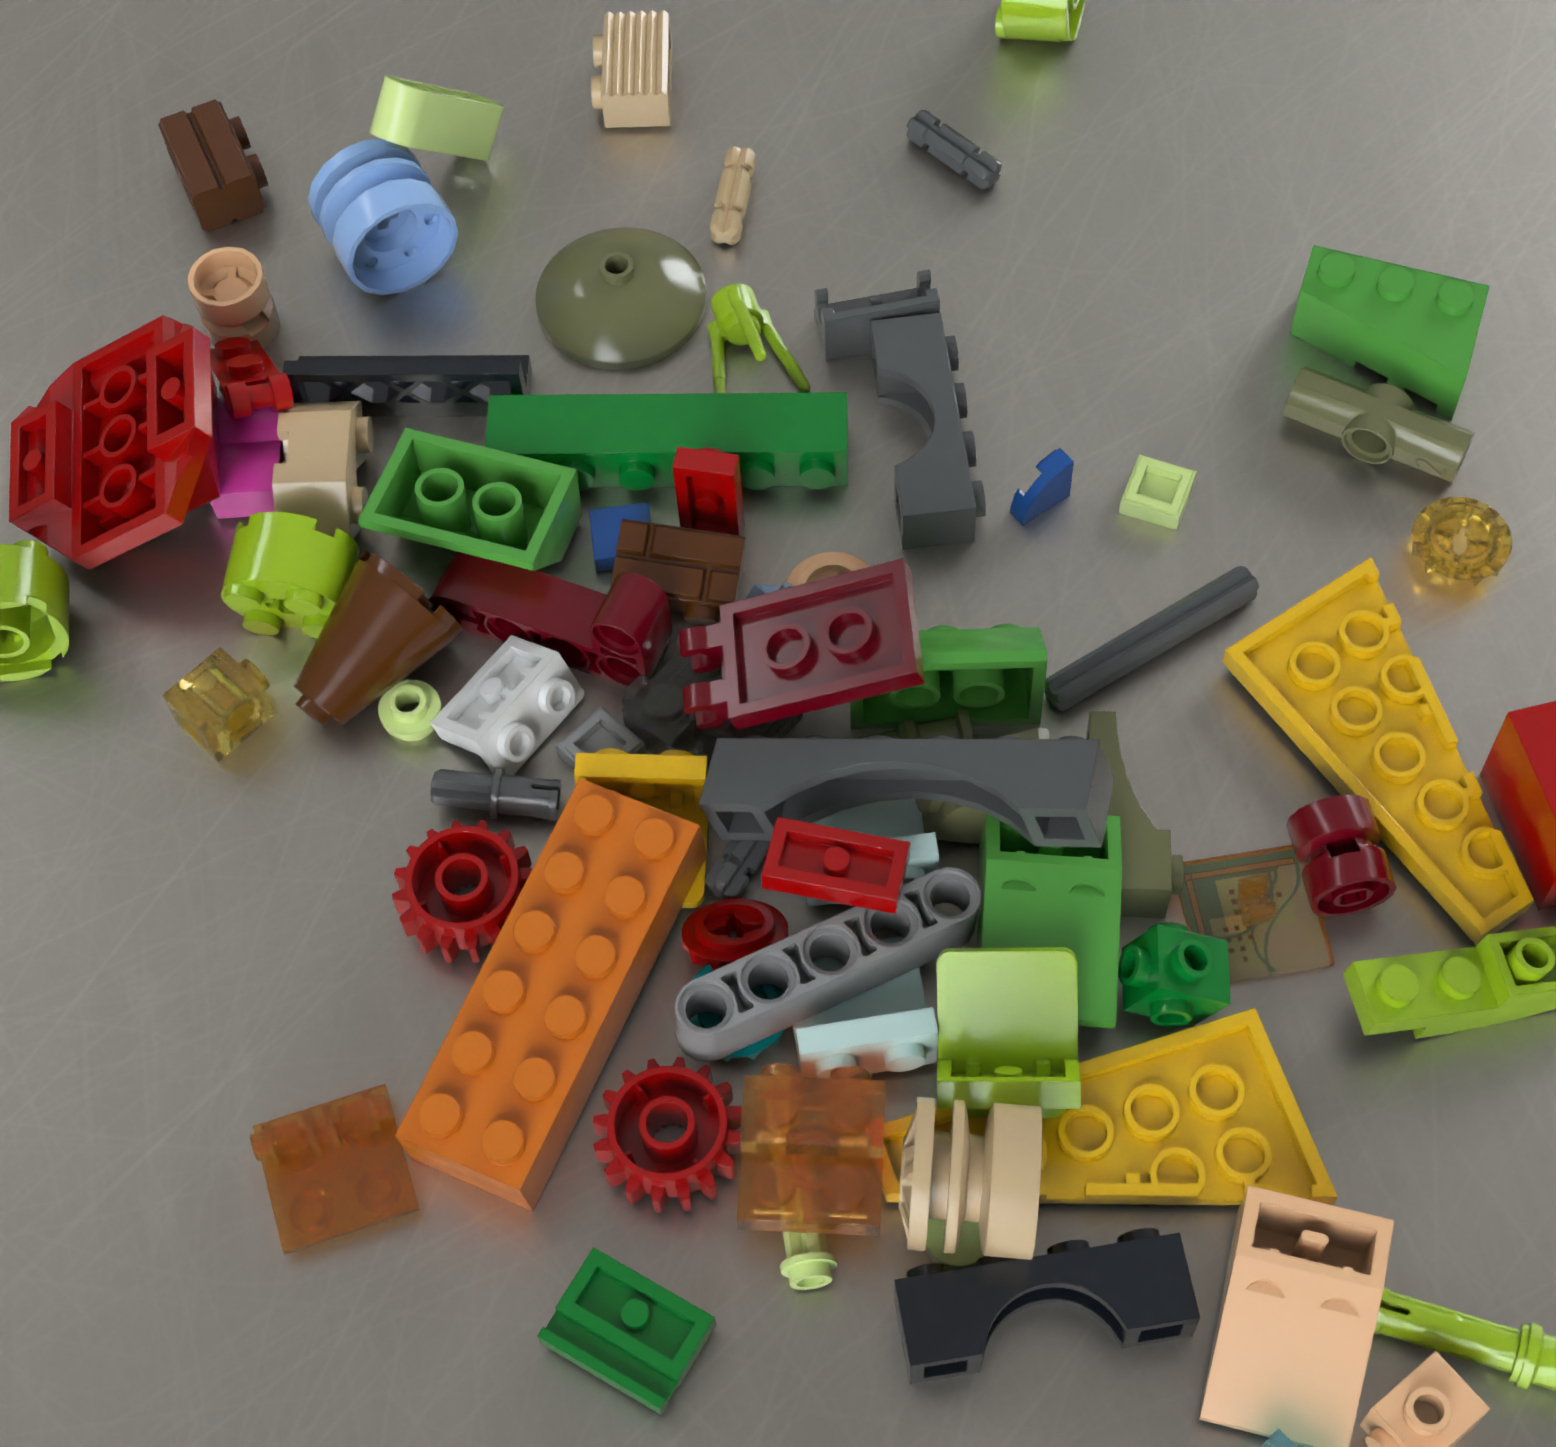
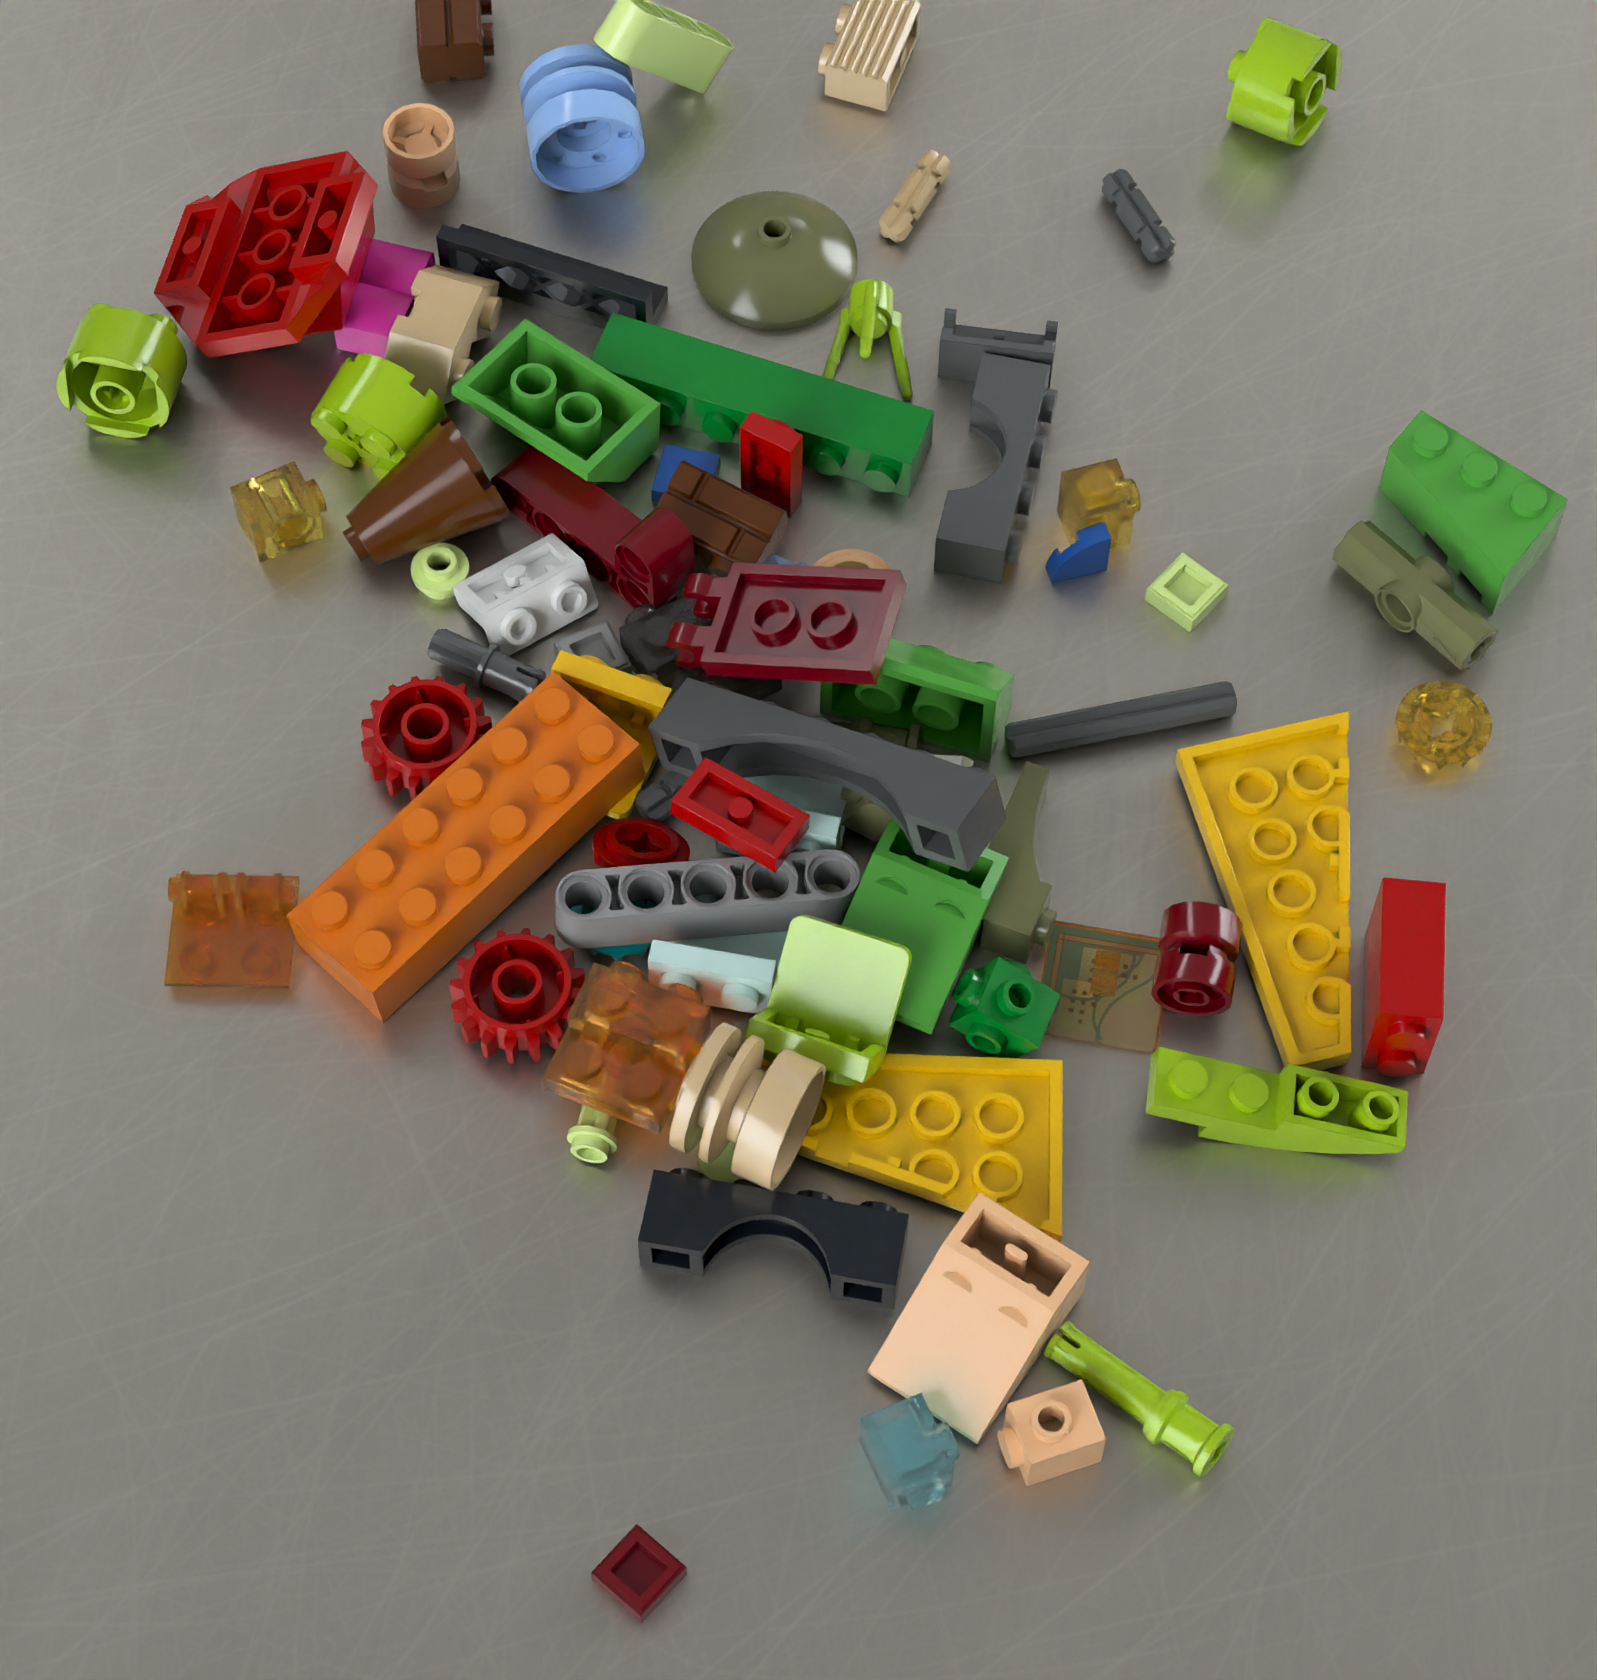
camera: 15 degrees right, 0 degrees up
red plate [210,337,294,420] -> none
green plate [537,1247,717,1415] -> none
none -> clear yellow brick [1057,458,1141,548]

